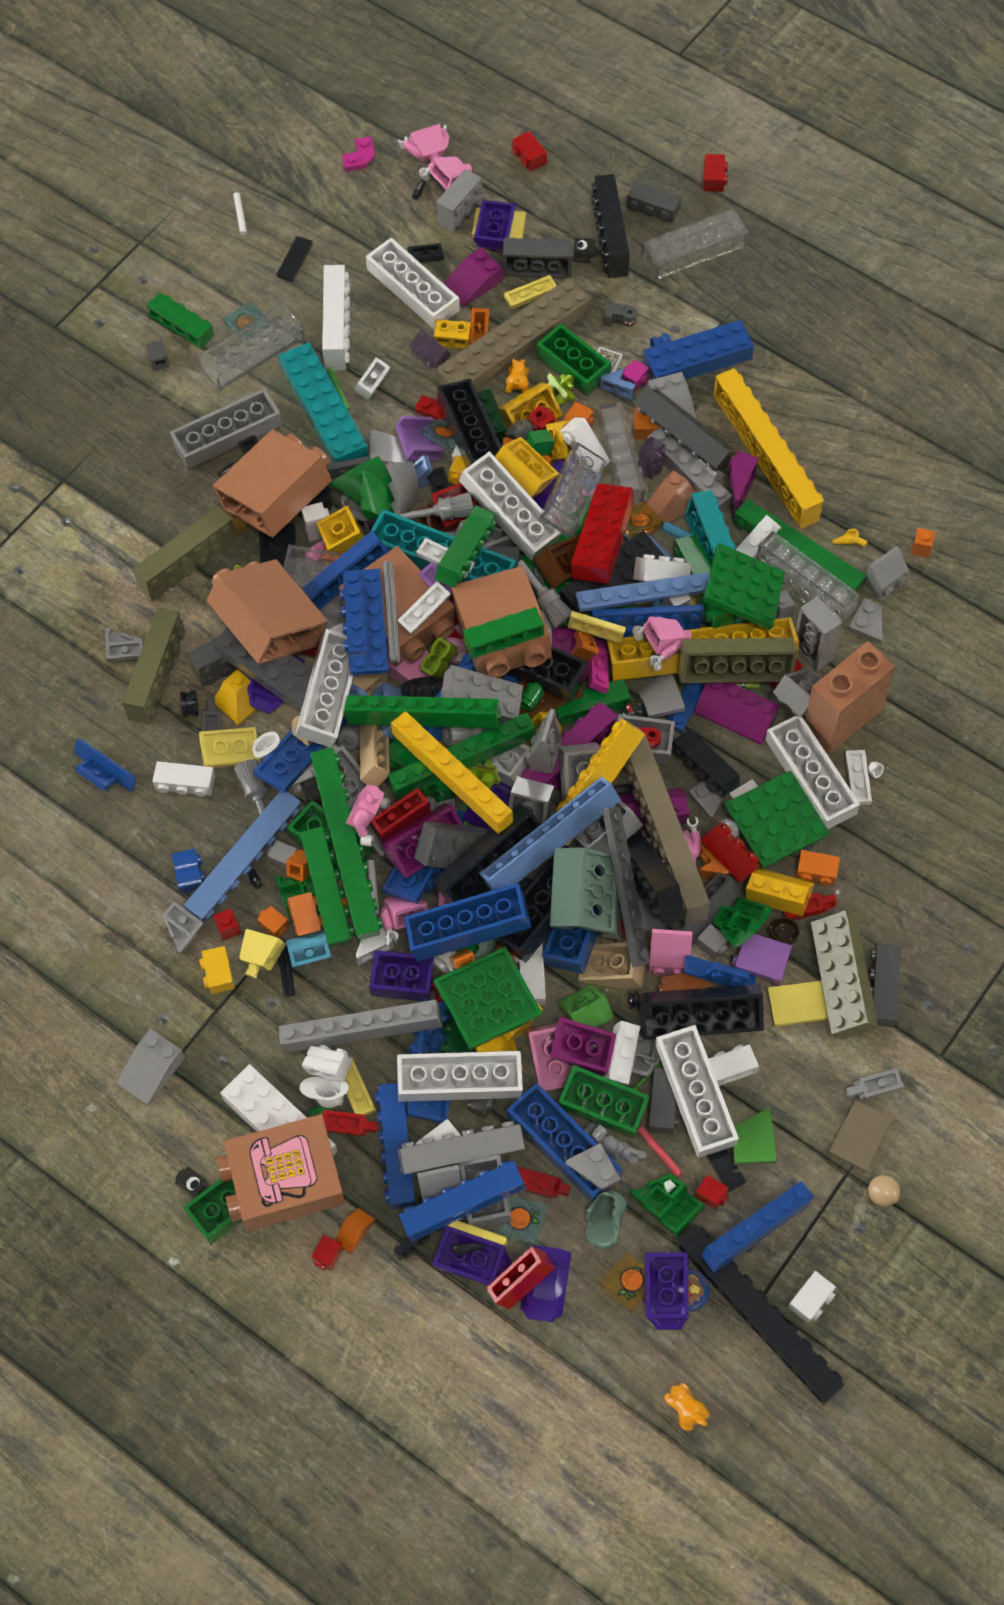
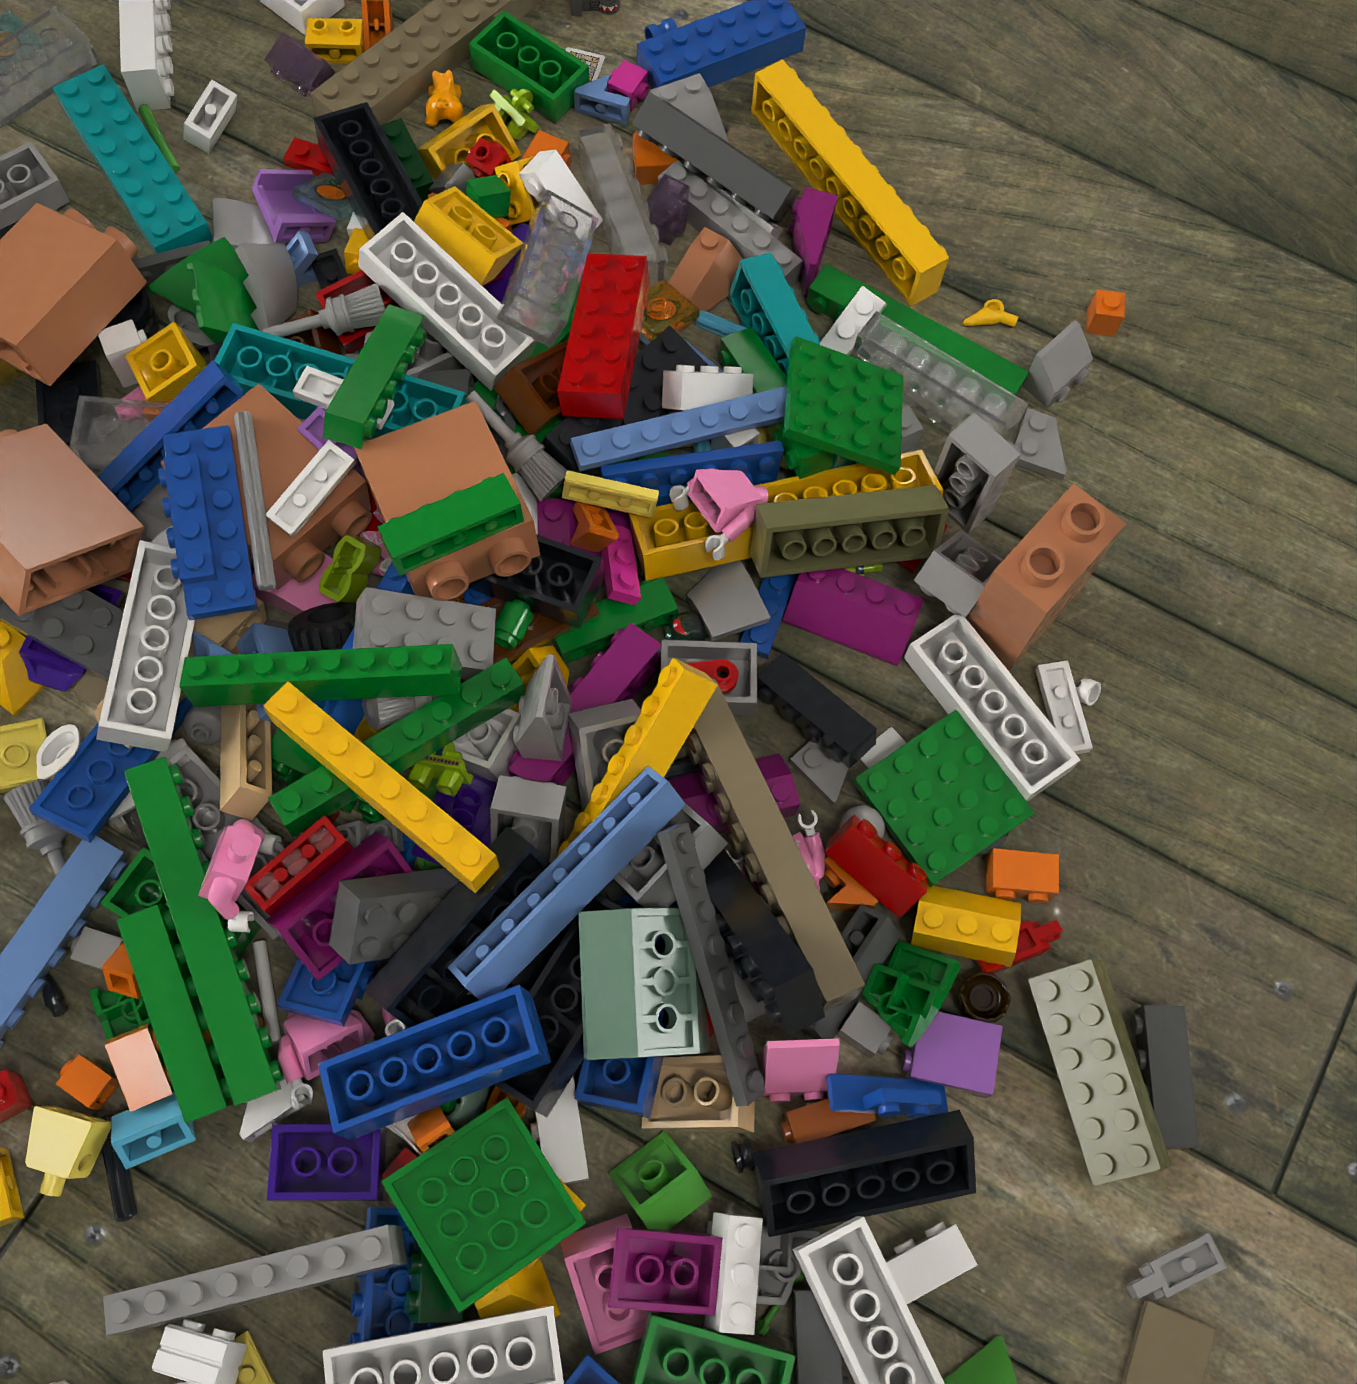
camera: 15 degrees left, 5 degrees up
light yellow tile [767,981,829,1027] -> none

